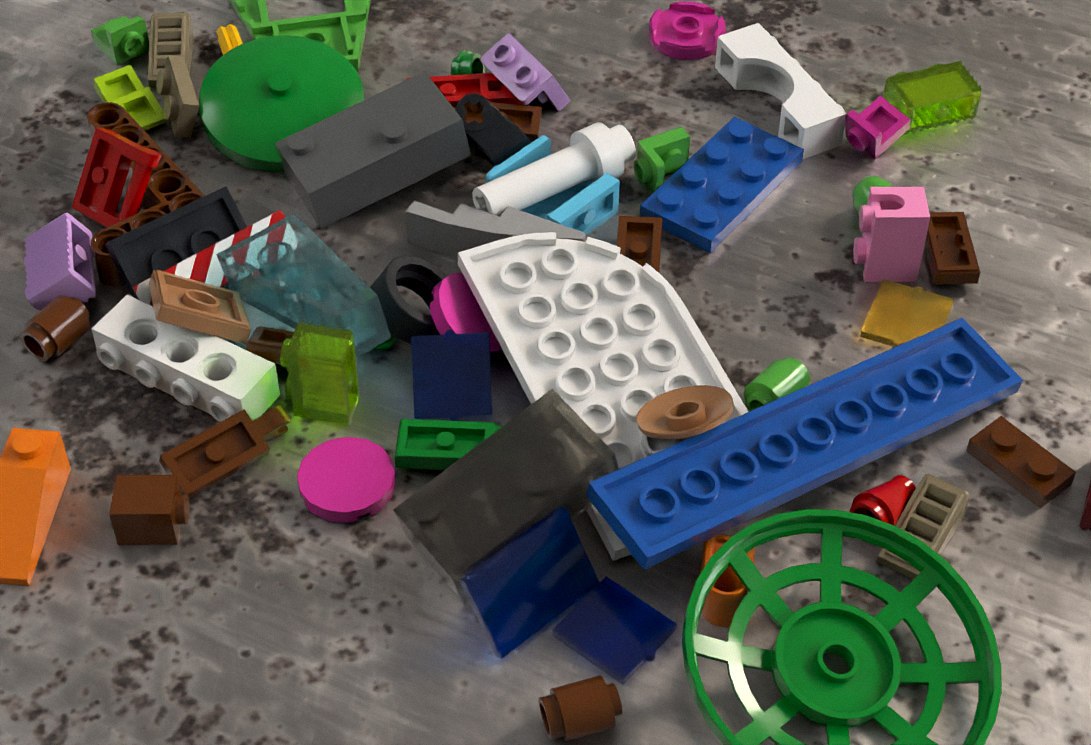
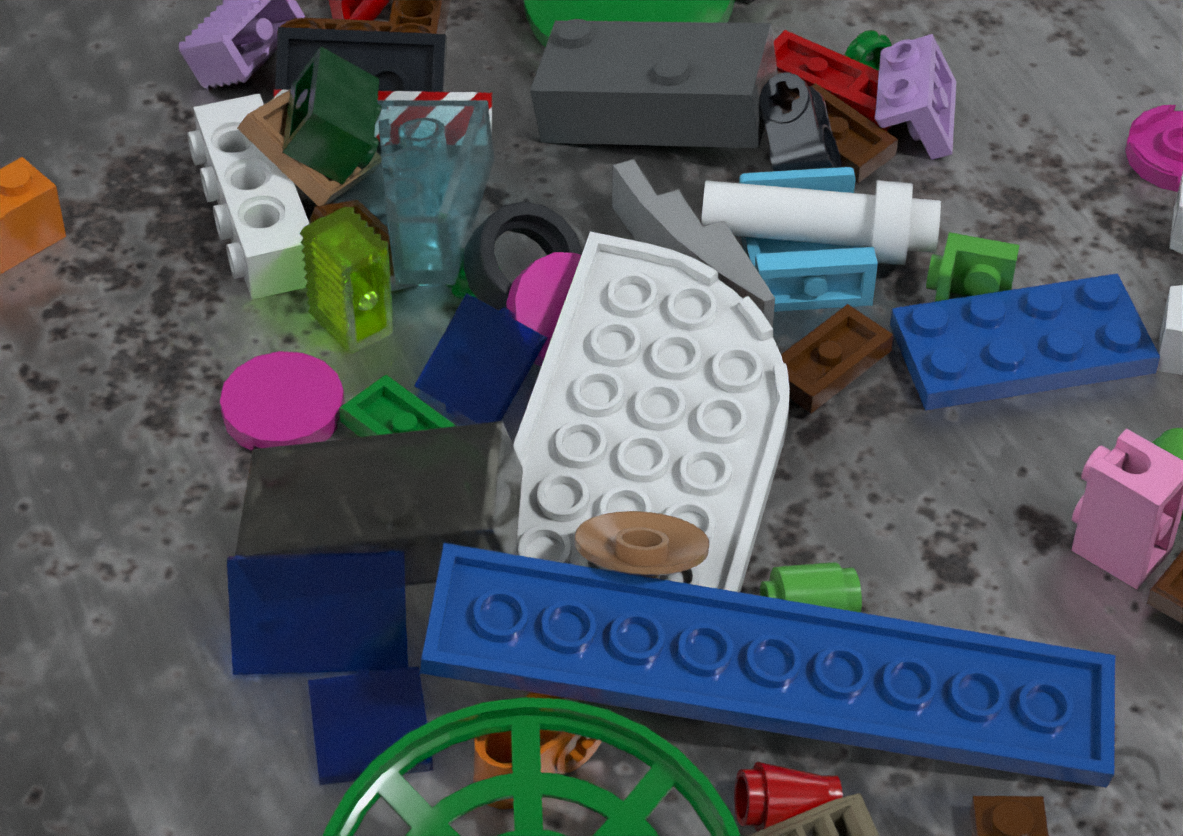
camera: 40 degrees right, 0 degrees up
reddish brown brick [20,295,90,361] -> none
reddish brown brick [109,474,190,545] -> none
reddish brown plate [159,405,291,499] -> none
reddish brown brick [539,675,622,742] -> none
clear yellow piece [860,279,954,348] -> none
none -> dark green brick [282,47,382,185]

